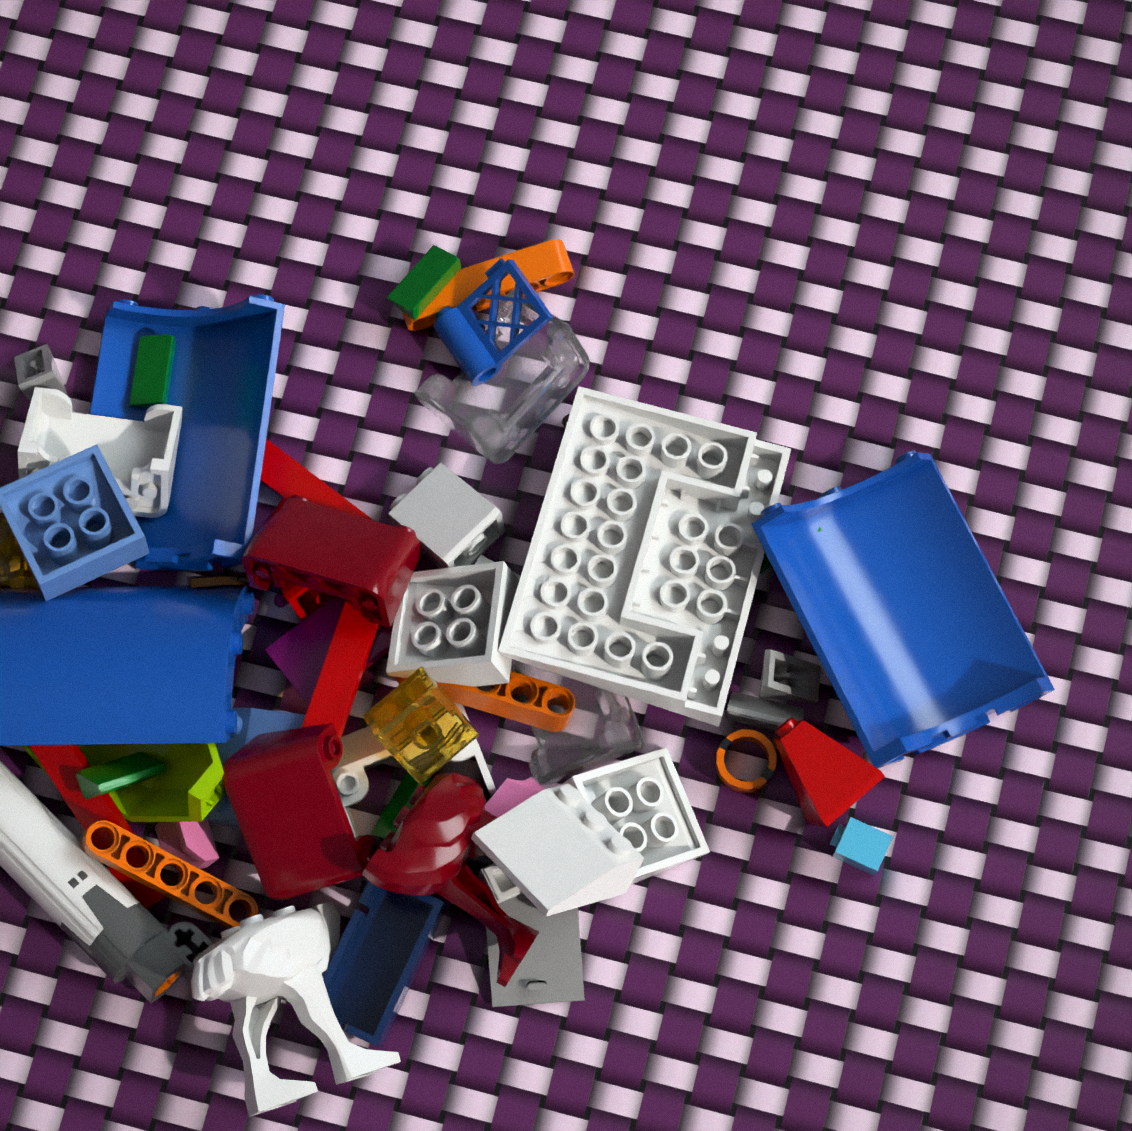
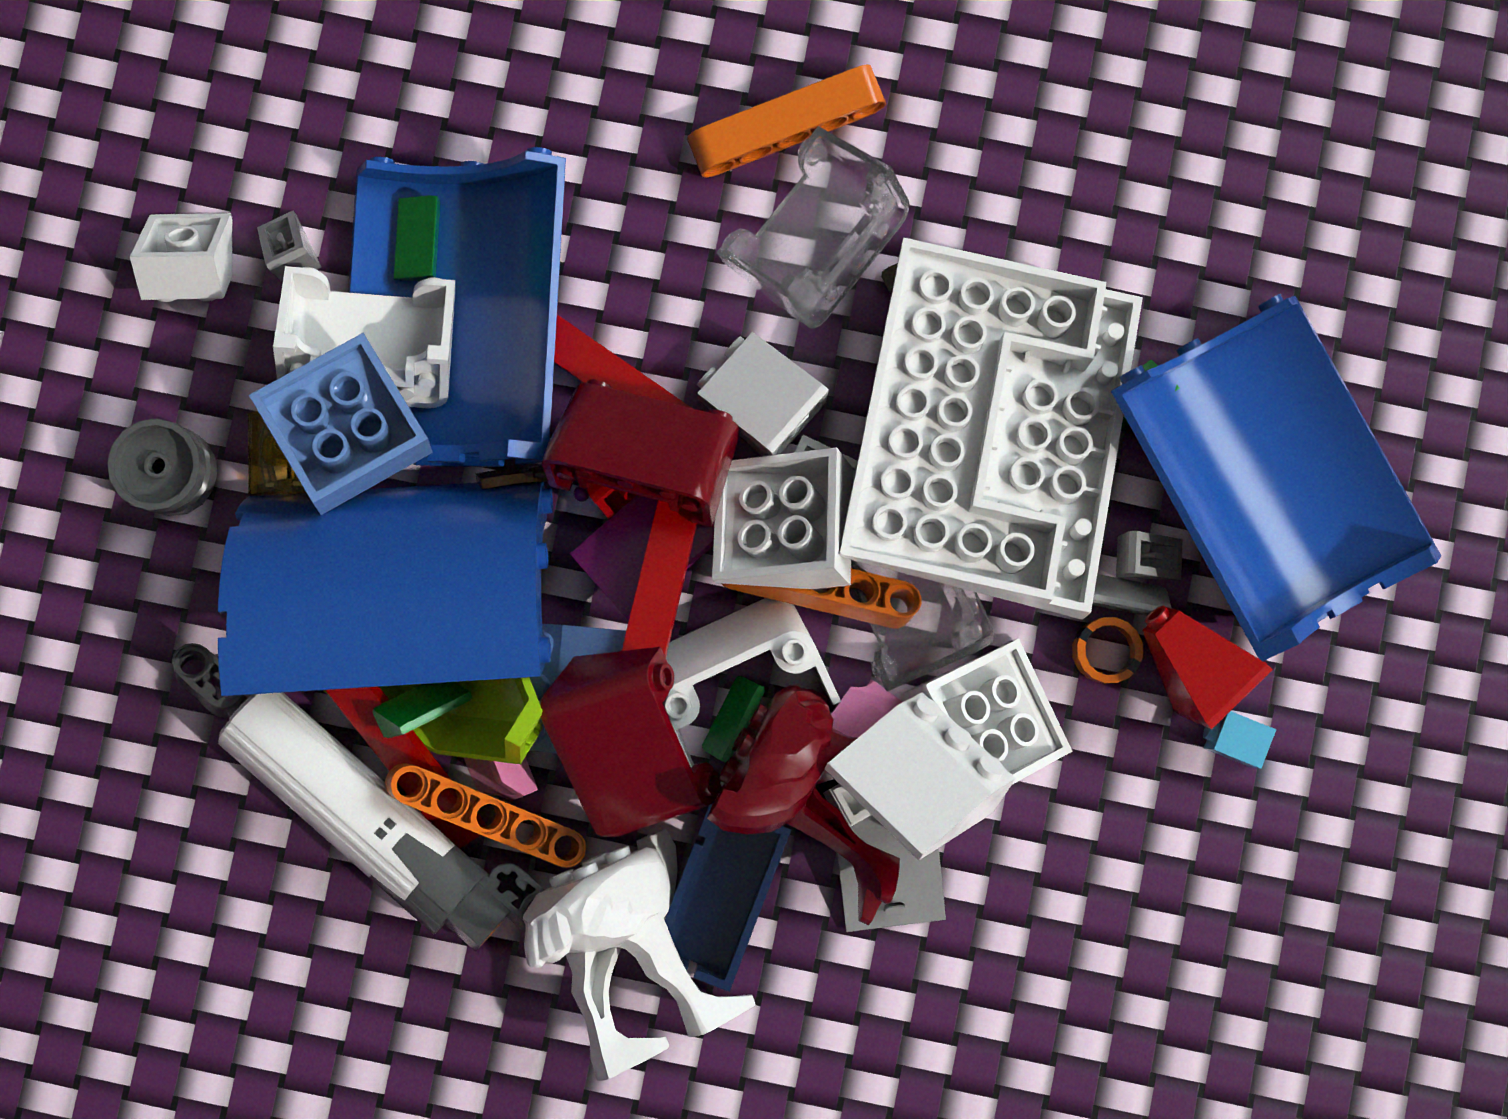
camera: 10 degrees left, 10 degrees up
clear yellow slope [363,666,479,784] -> none
green slope [387,245,461,321] -> none
blue piece [433,259,554,386] -> none

